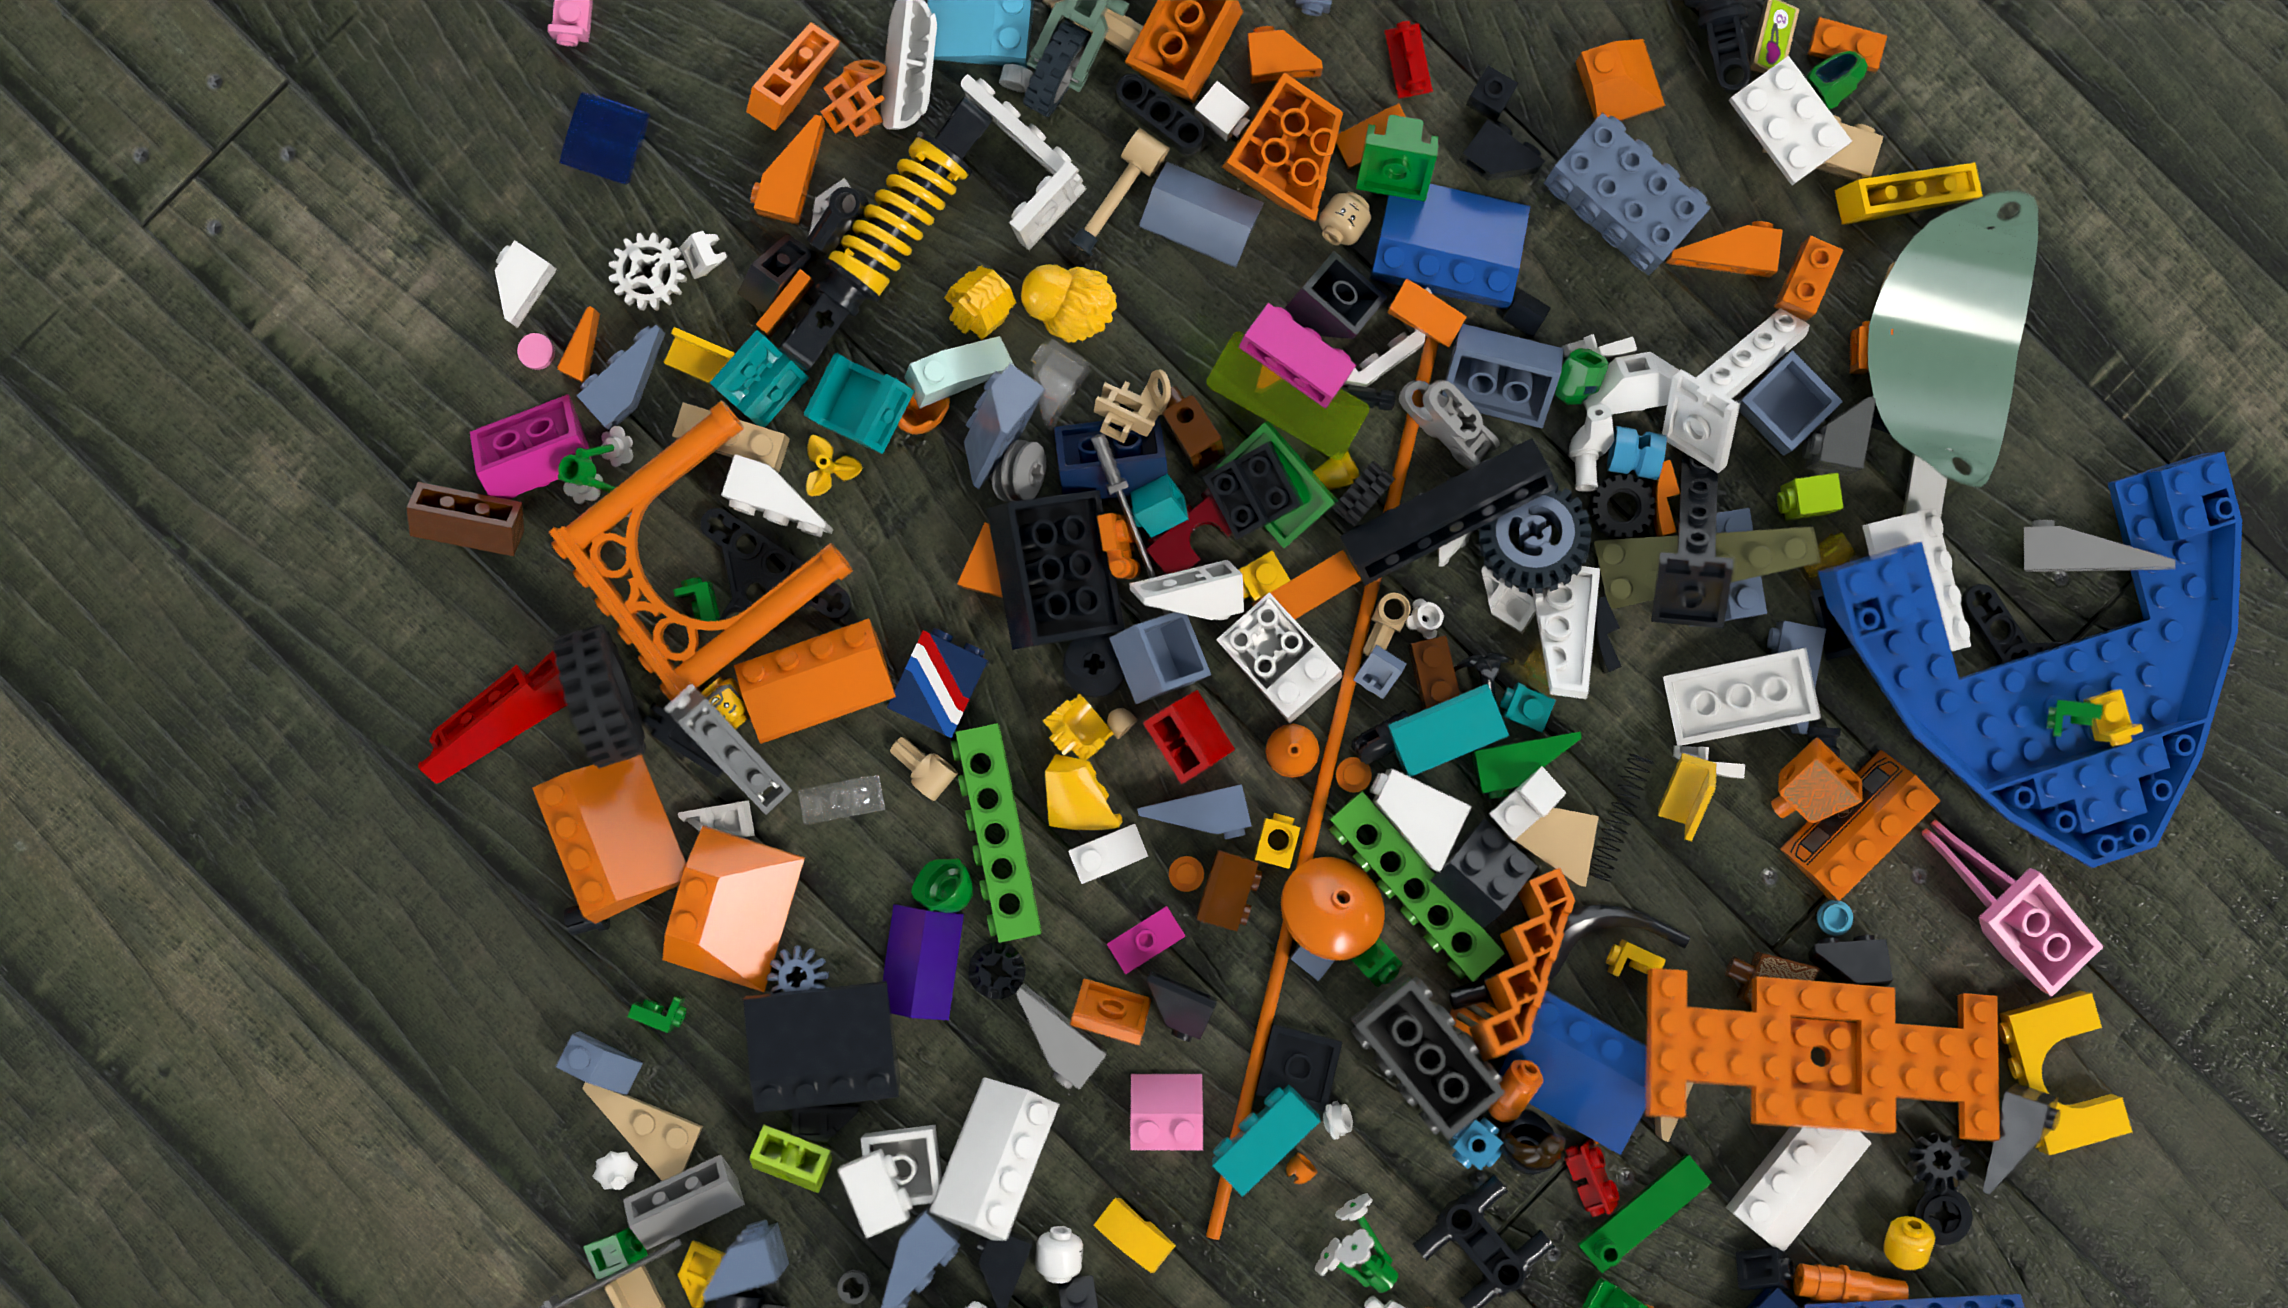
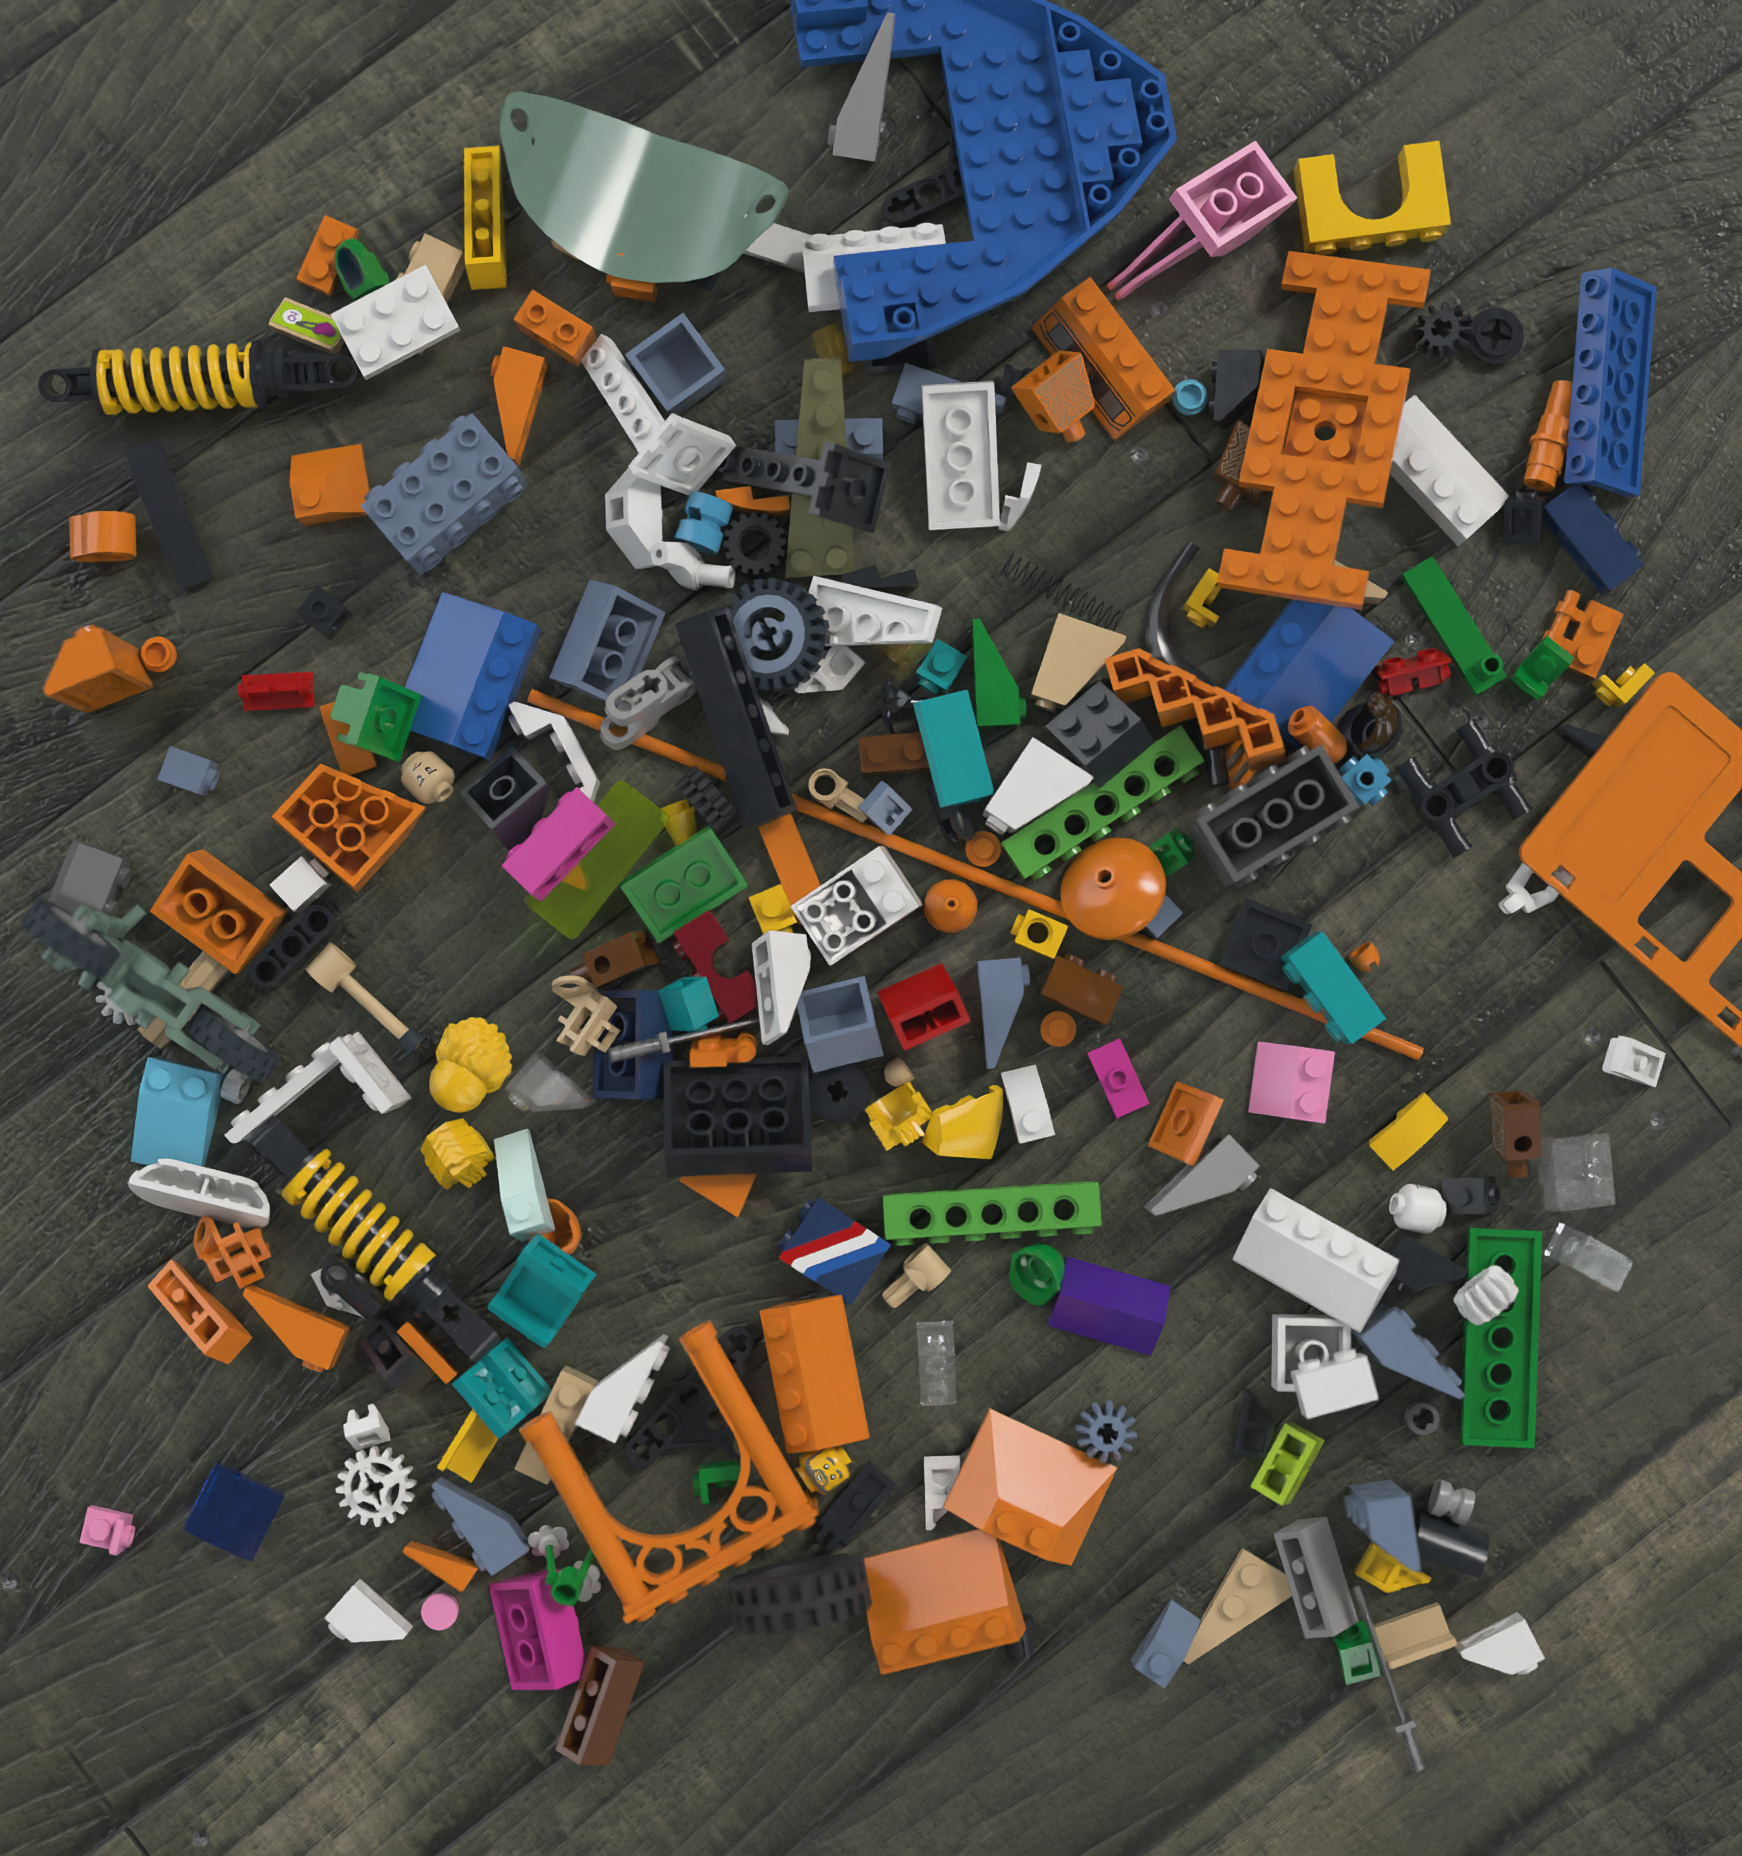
camera: 80 degrees left, 0 degrees up
red wedge [418,651,567,784] -> none
white piece [593,1151,638,1190] -> none
green bracket [627,995,687,1033] -> none
piece [664,684,792,815] -> none
black slope [743,981,900,1113] -> none
yellow plant [806,435,863,497] -> none
sand blue slope [964,363,1045,489] -> none
black gear [969,942,1026,999] -> none
light grey piece [992,440,1046,502] -> none
sand blue slope [1139,162,1264,268] -> none
black slope [1147,970,1217,1042] -> none
black slope [1203,442,1304,540] -> none
orange slope [1247,26,1323,83] -> none
plant [1315,1193,1398,1293] -> none
white plate [1323,1101,1353,1140] -> none
black axle [1331,385,1396,411] -> none
orange slope [1387,278,1467,348] -> none
white plate [1406,598,1444,640] -> none
black slope [1459,120,1545,181] -> none
white slope [1489,766,1566,841] -> none
black slope [1502,289,1551,338] -> none
green rock [1555,348,1609,405] -> none
white slope [1561,334,1637,360] -> none
yellow panel [1658,753,1717,841] -> none
lime brick [1777,473,1844,521] -> none
dark grey slope [1802,397,1876,476] -> none
yellow head [1883,1216,1935,1270] -> none
slope [1983,1083,2060,1194] -> none
green bracket [2047,700,2103,737] -> none
yellow bracket [2083,689,2143,746] -> none

